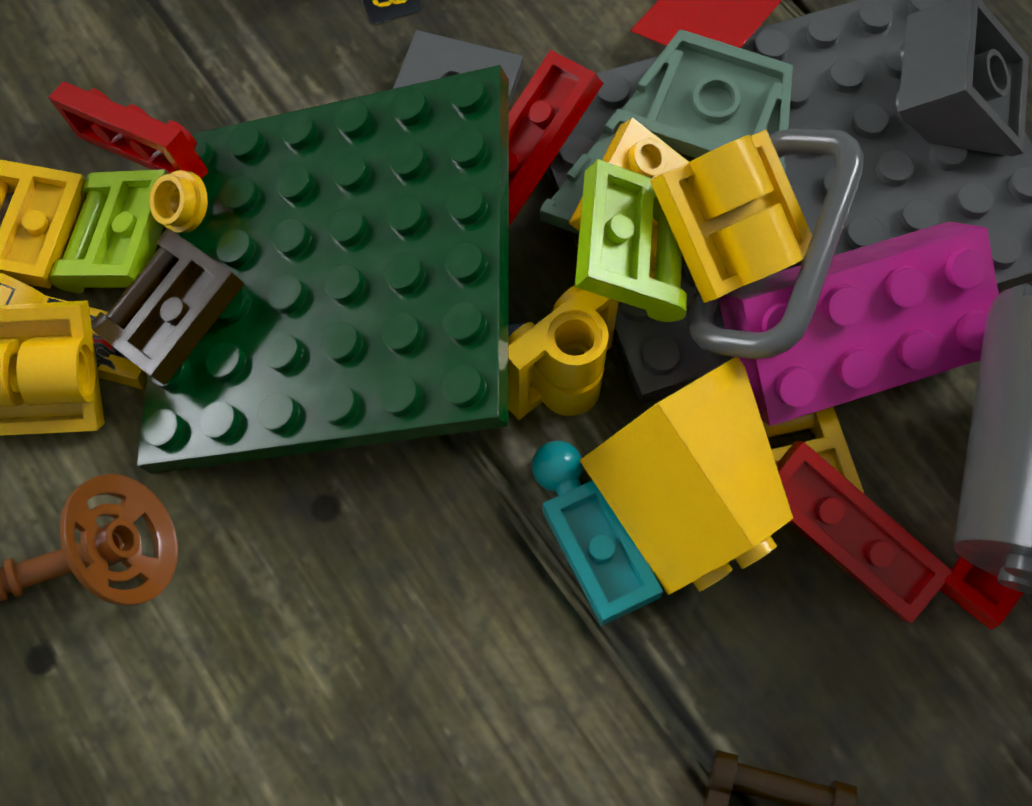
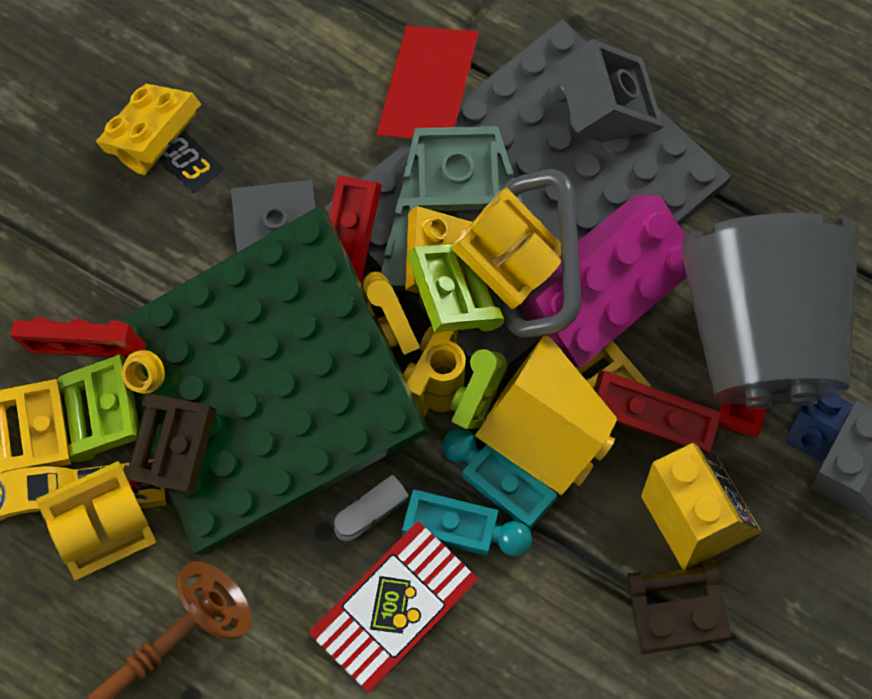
camera: 25 degrees left, 0 degrees up
none -> sticker [308,521,478,693]
none -> light grey bar [334,475,409,542]
none -> yellow plate [363,272,420,355]
none -> teal plate [402,489,532,556]
none -> lime plate [450,349,508,429]
none -> yellow slope [641,443,761,569]

